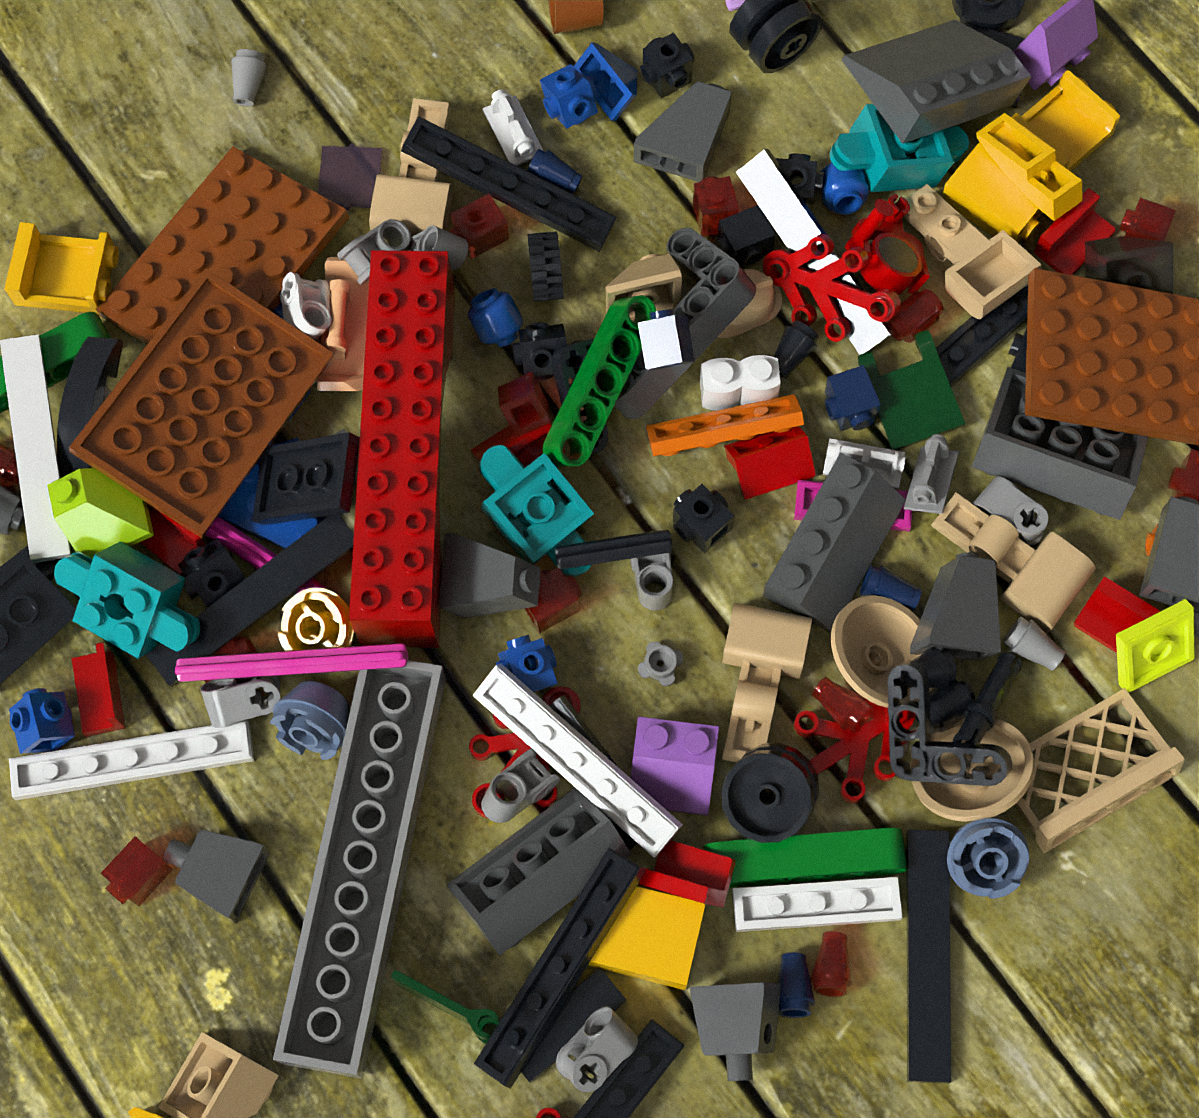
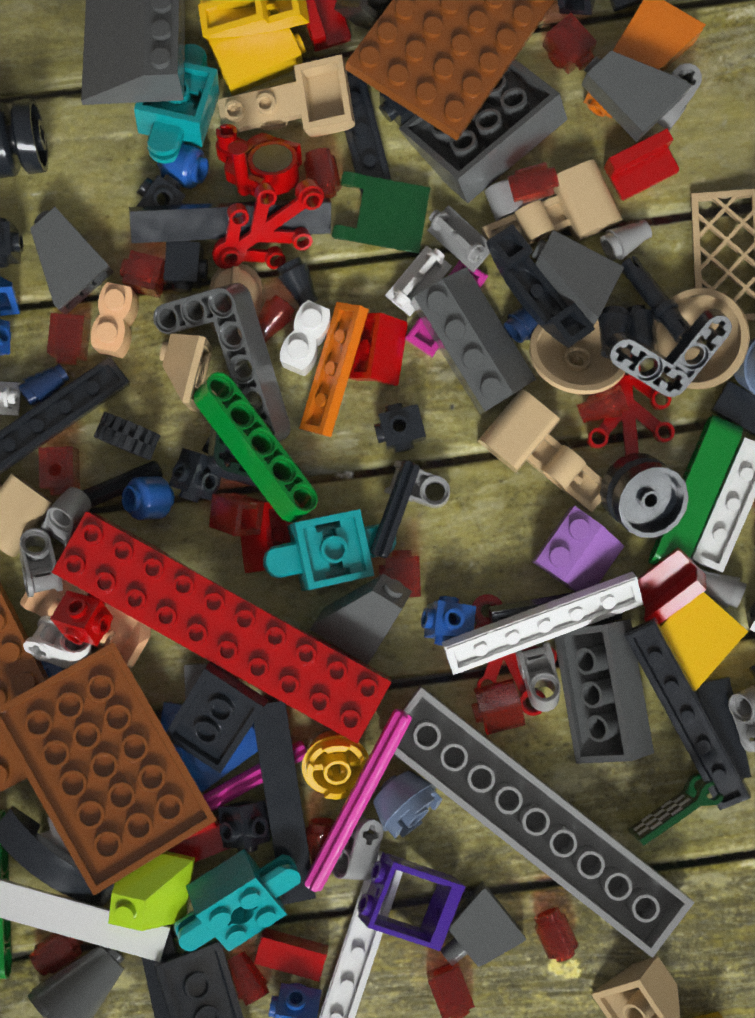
camera: 65 degrees left, 15 degrees up
brick [638,309,695,369] -> none
light grey plate [638,642,683,687] -> none
dark blue brick [825,365,881,431] -> none
neon yellow tile [1116,599,1195,693] -> none
none -> clear red brick [47,313,91,365]
none -> red brick [50,590,114,646]
none -> black axle [83,461,163,507]
none -> light nougat brick [91,282,139,359]
none -> clear red cone [227,951,270,1006]
none -> clear red cone [258,293,296,343]
none -> dark purple window [358,852,466,951]
none -> clear red brick [471,678,526,735]
none -> black slope [486,224,595,348]
none -> clear red brick [507,162,559,204]
none -> clear red brick [534,907,579,962]
none -> light grey cone [701,569,747,609]

